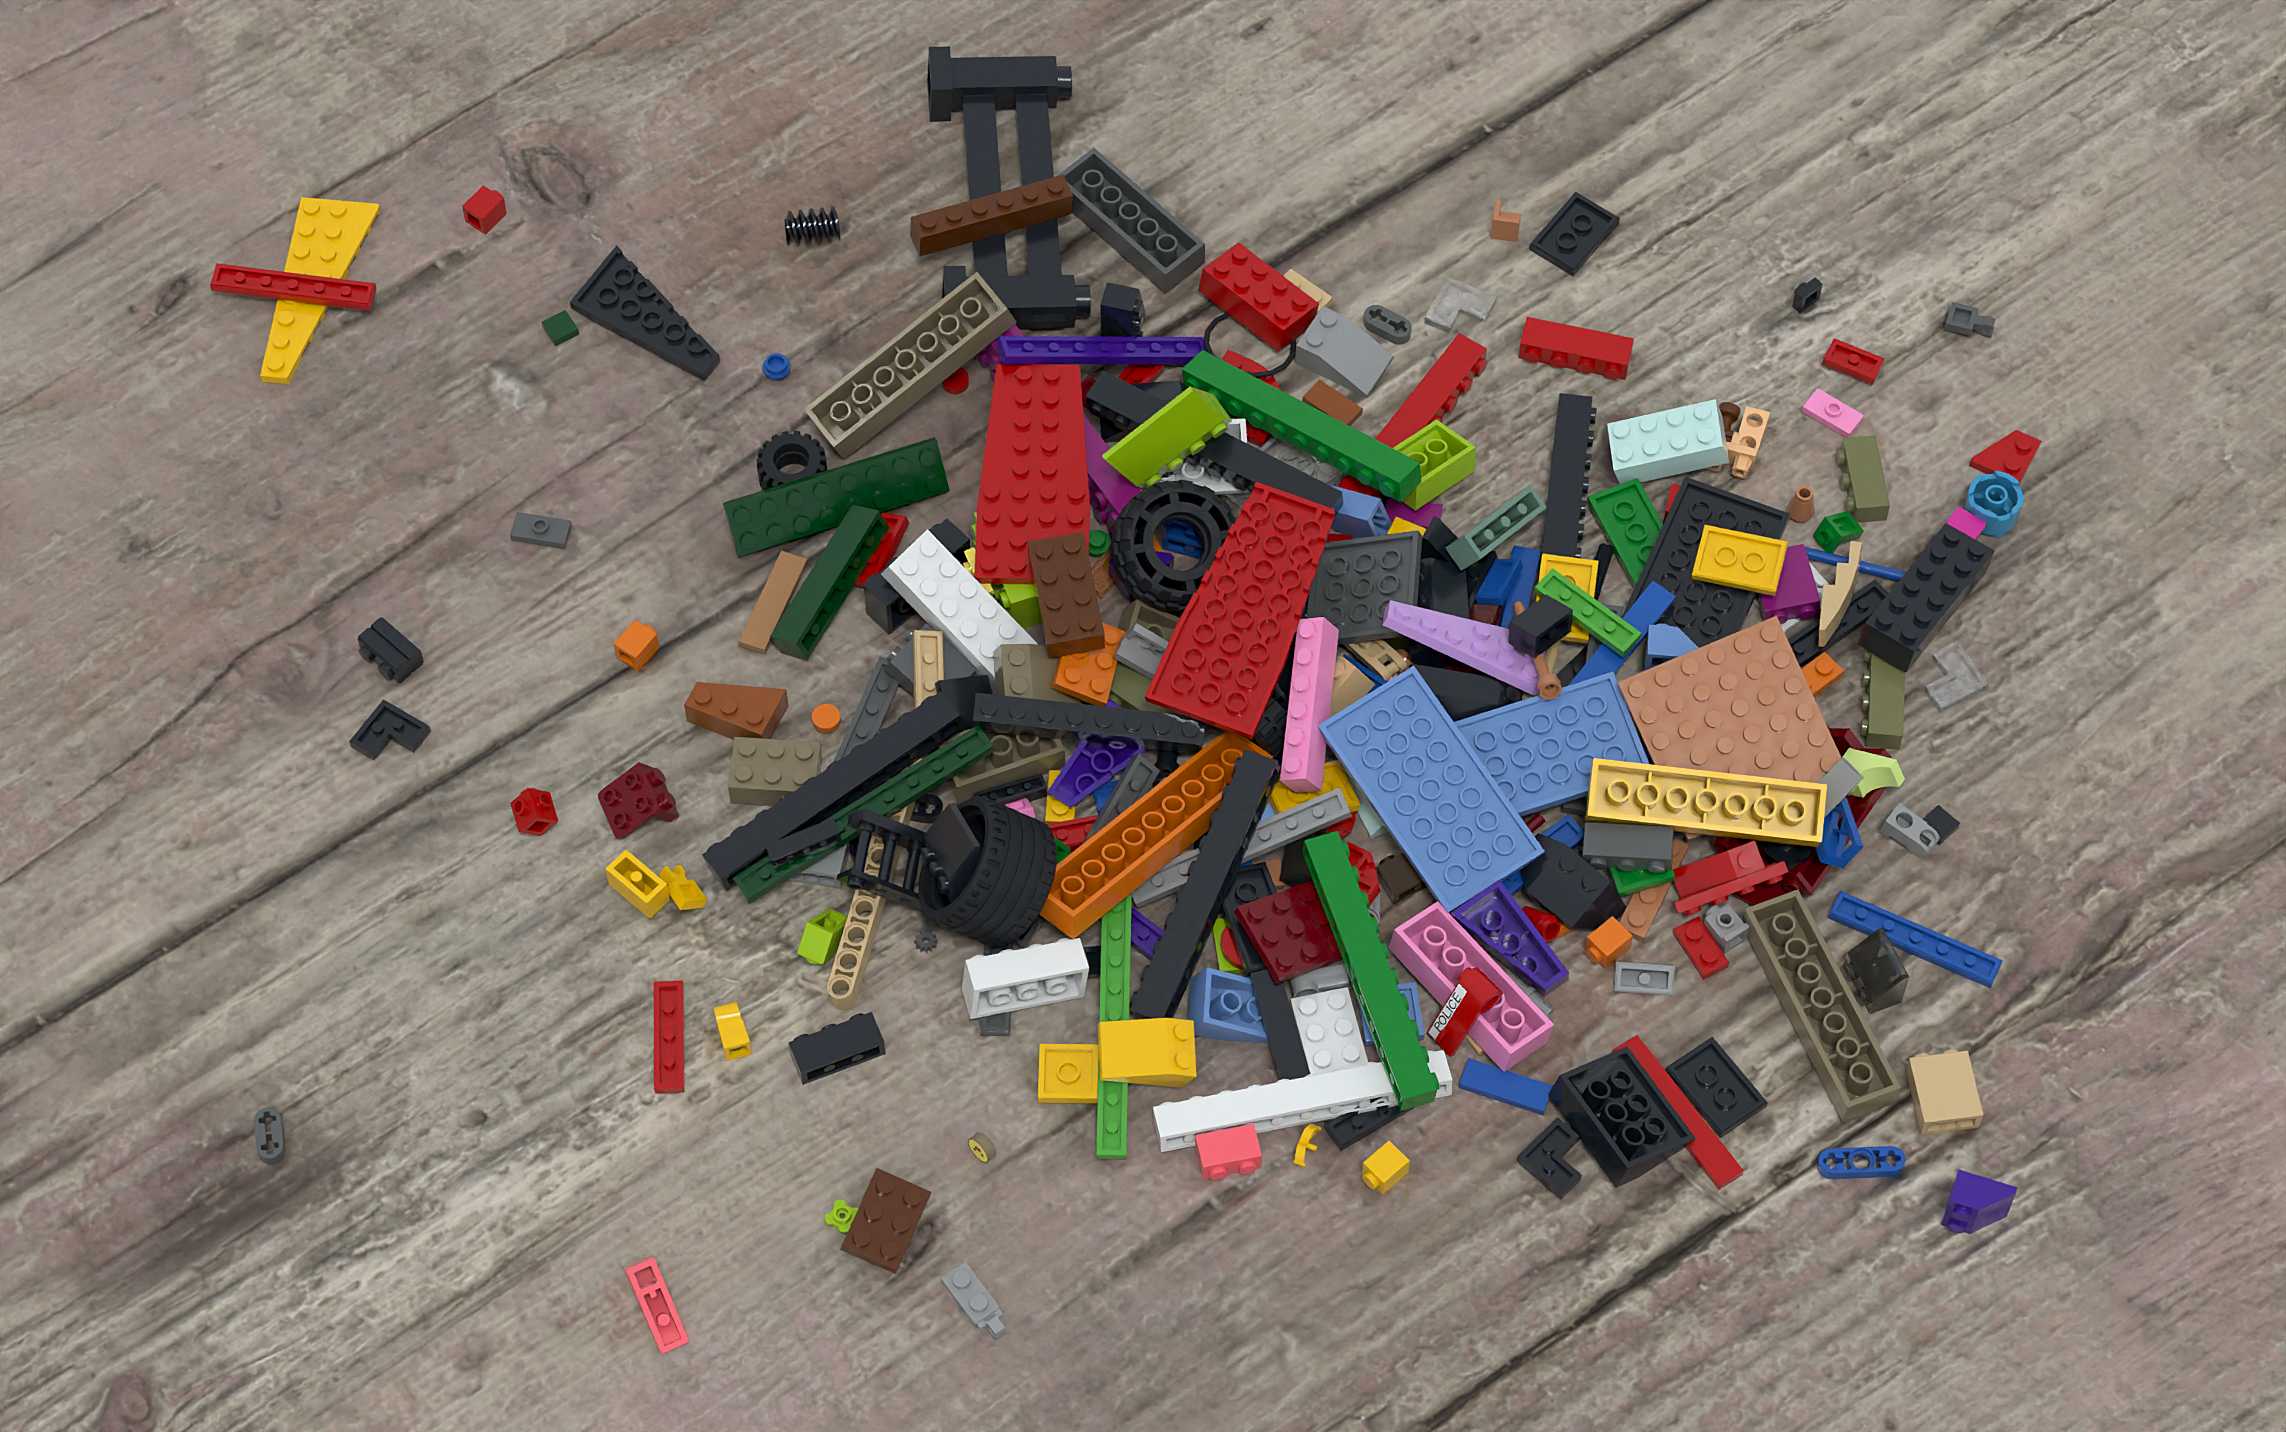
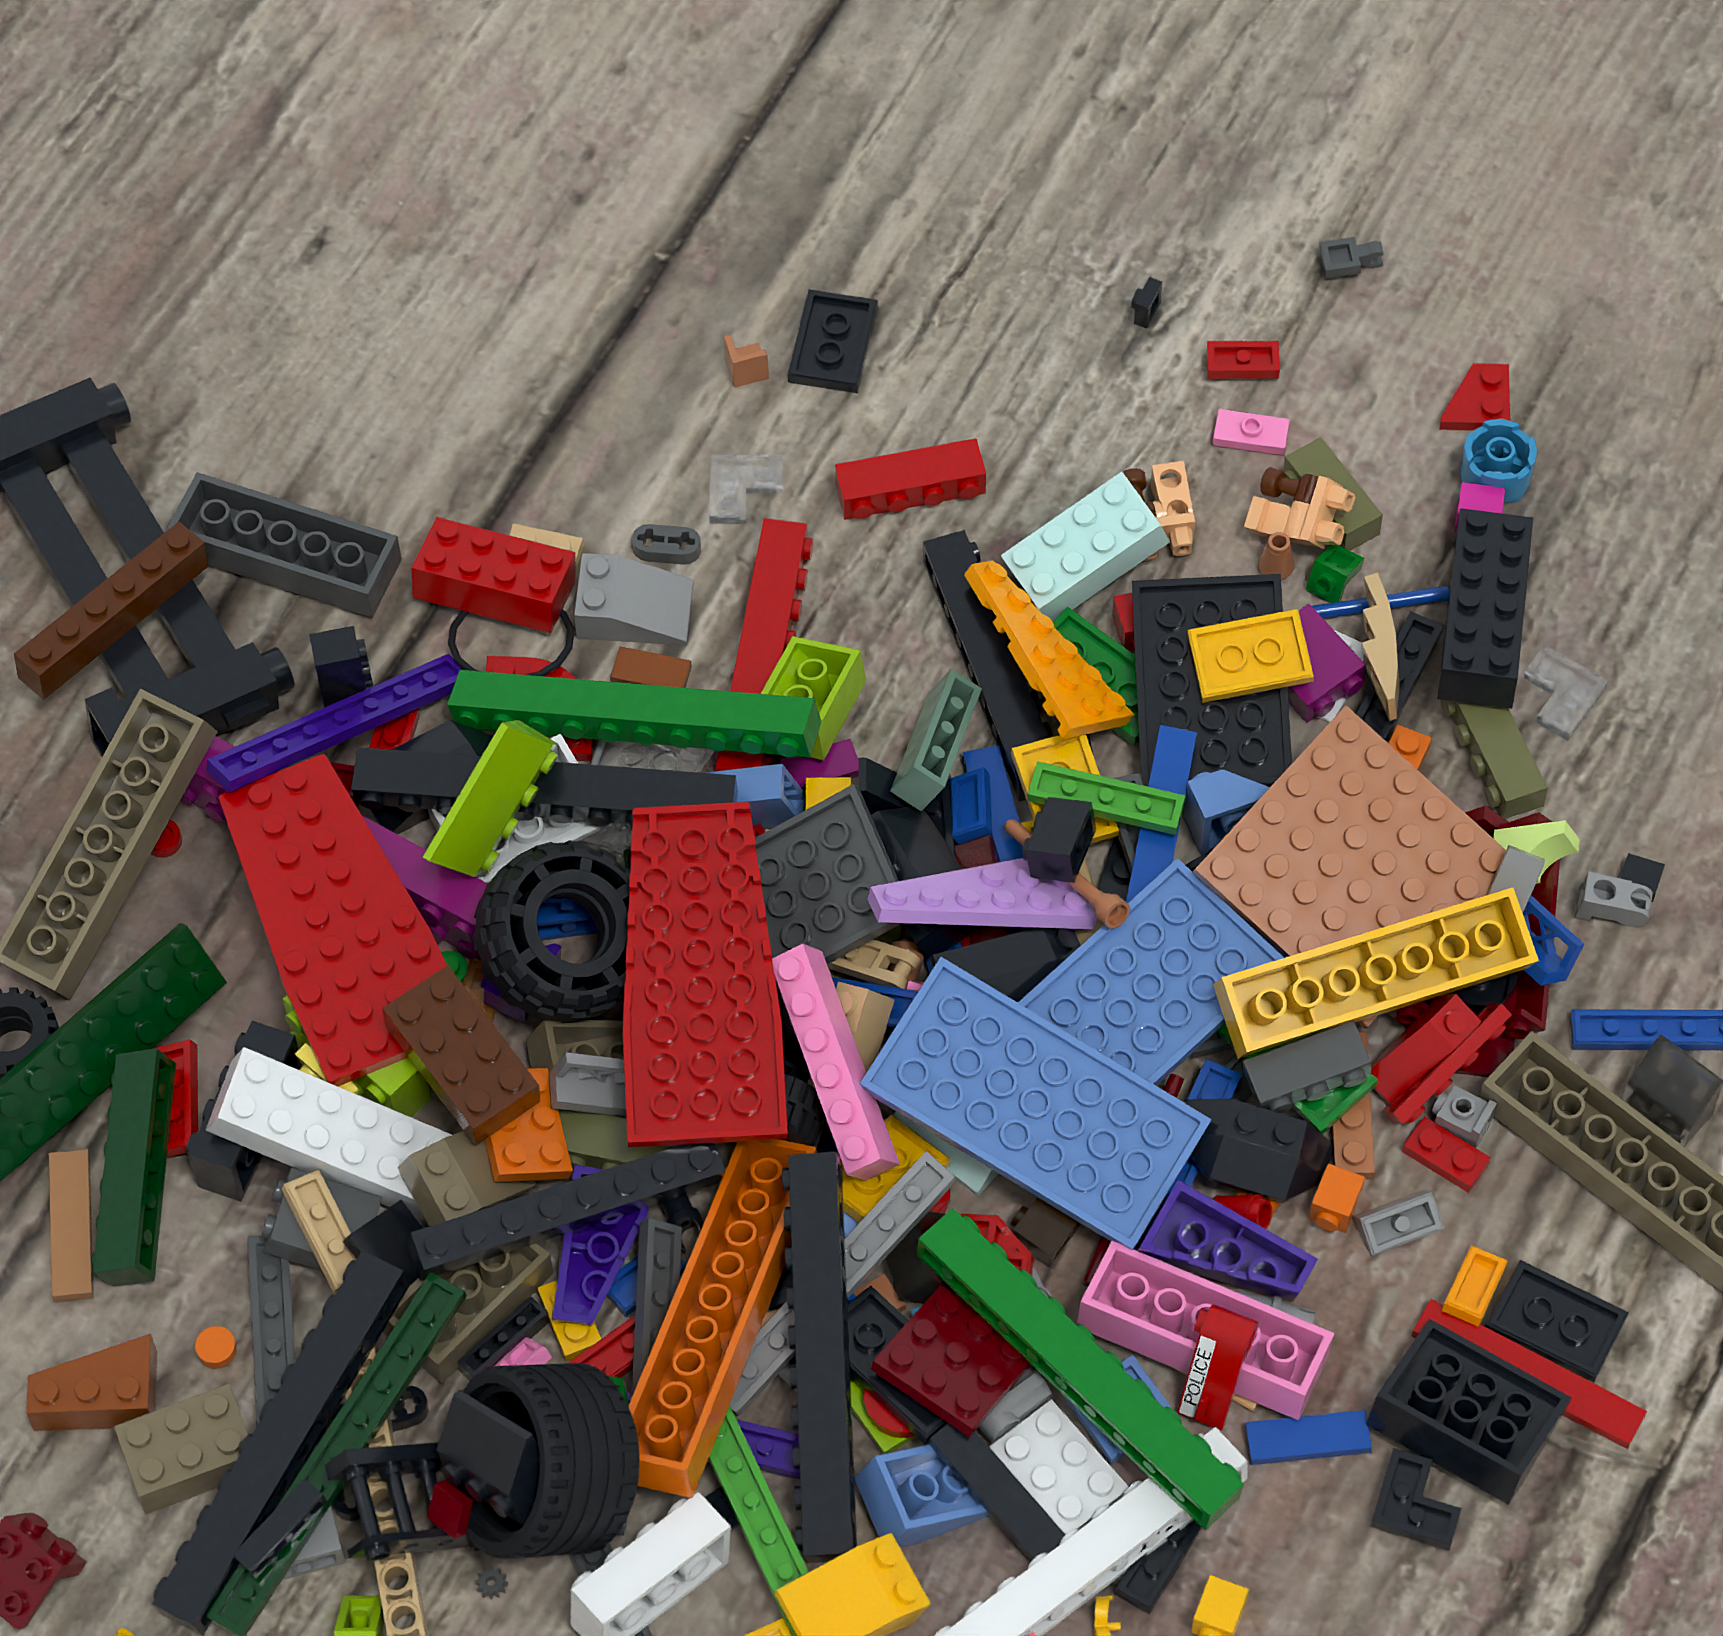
camera: 25 degrees left, 0 degrees up
none -> dark red tile [427,1480,473,1539]
none -> light orange wing [964,560,1134,739]
none -> light nougat hips [1244,467,1355,550]
none -> light orange tile [1442,1245,1508,1327]

